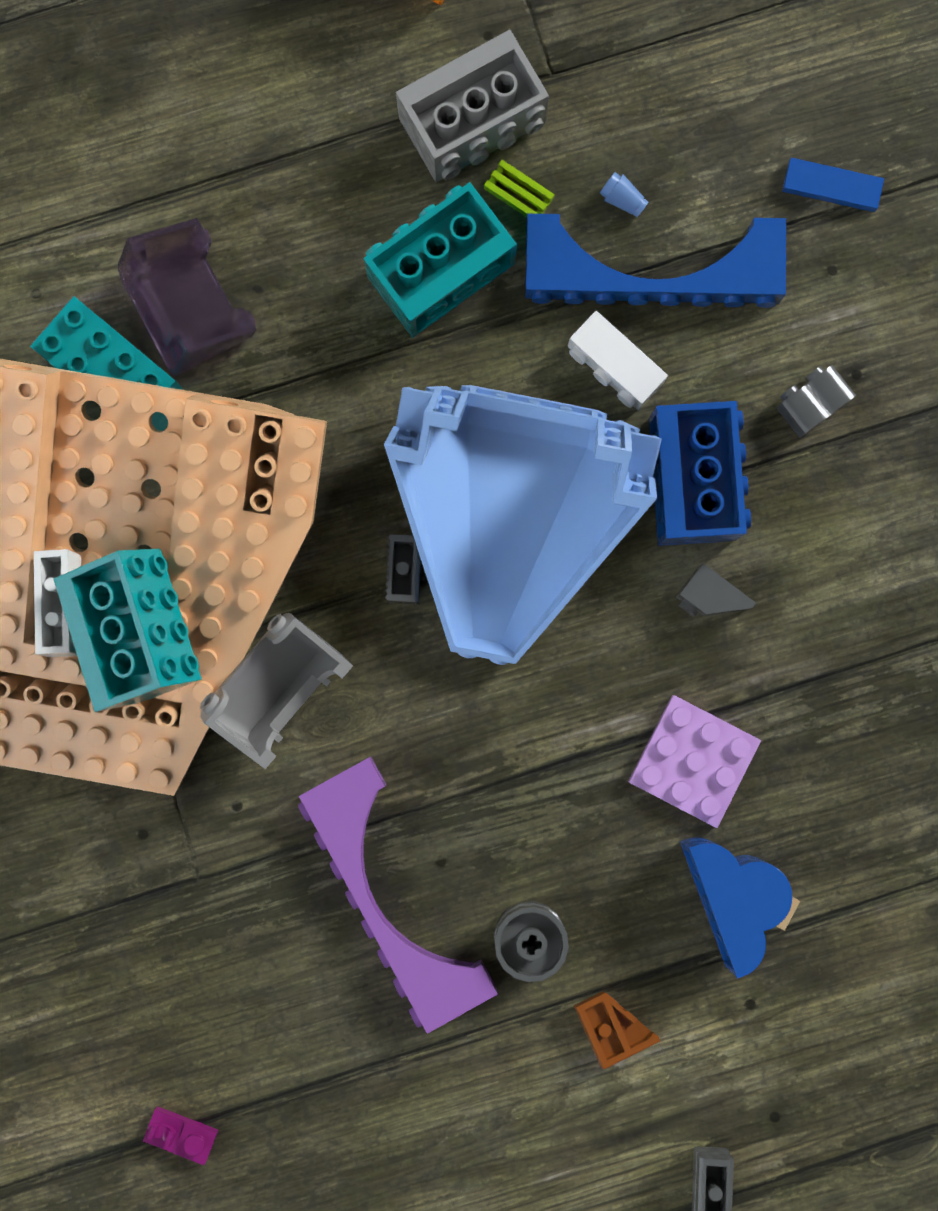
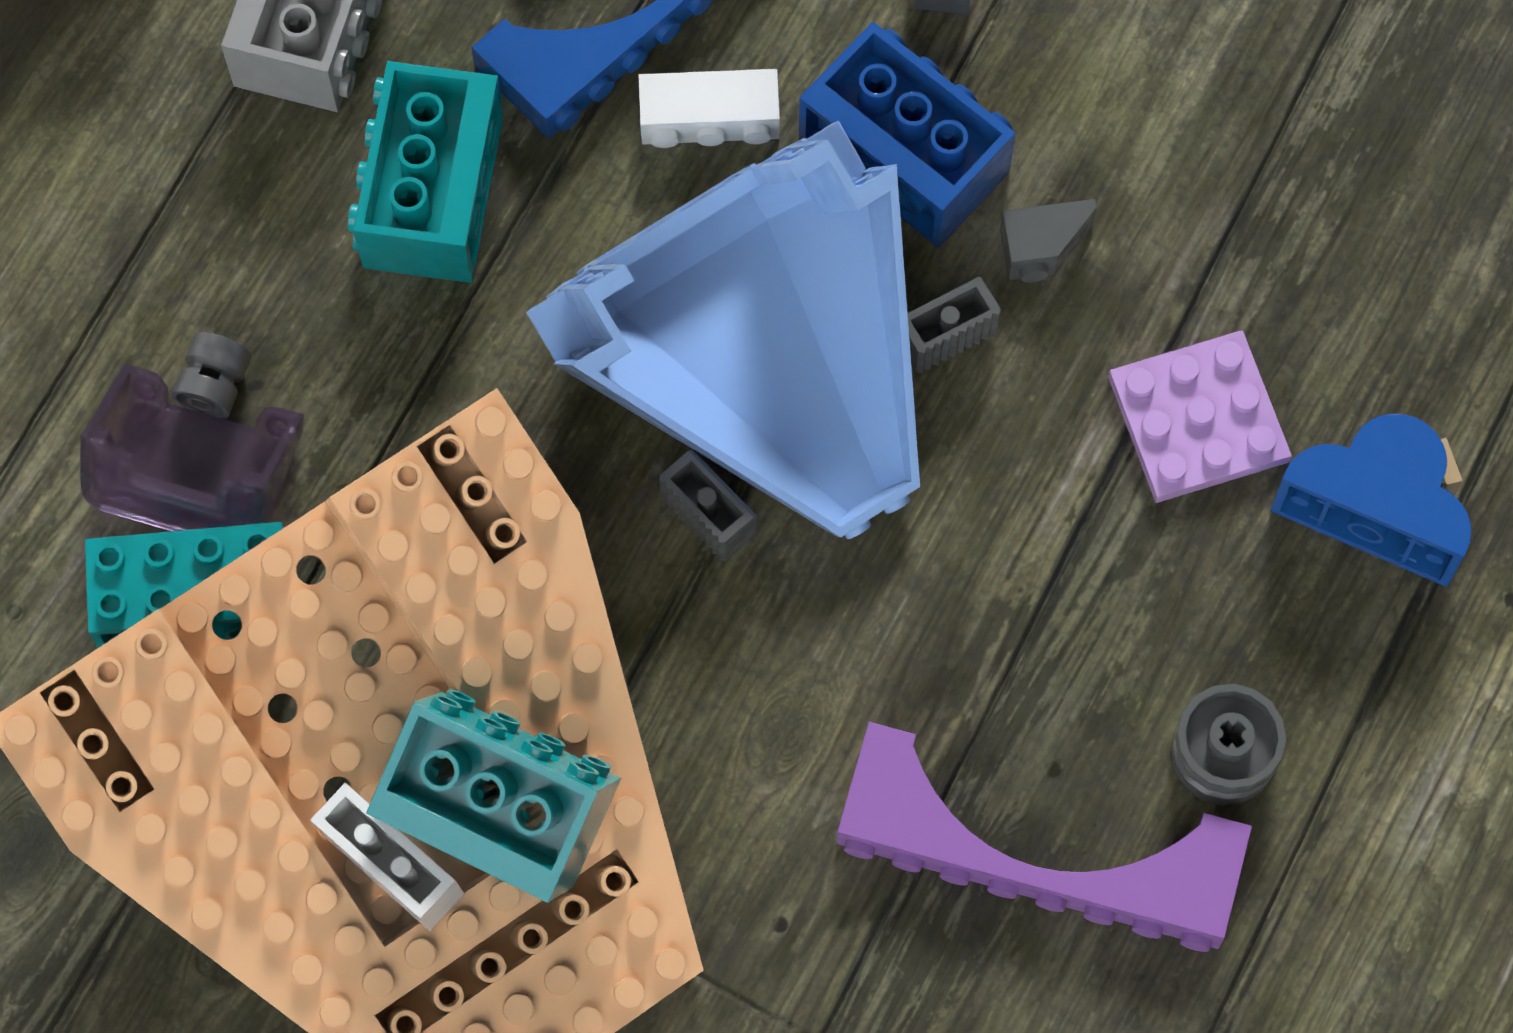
camera: 45 degrees left, 15 degrees down
light grey windscreen [200,613,353,769] -> none
lime tile [484,160,555,217] -> none
dark orange wing [574,991,660,1069] -> none
none -> flat silver wheel [171,332,252,419]
none -> dark grey brick [908,277,1001,374]

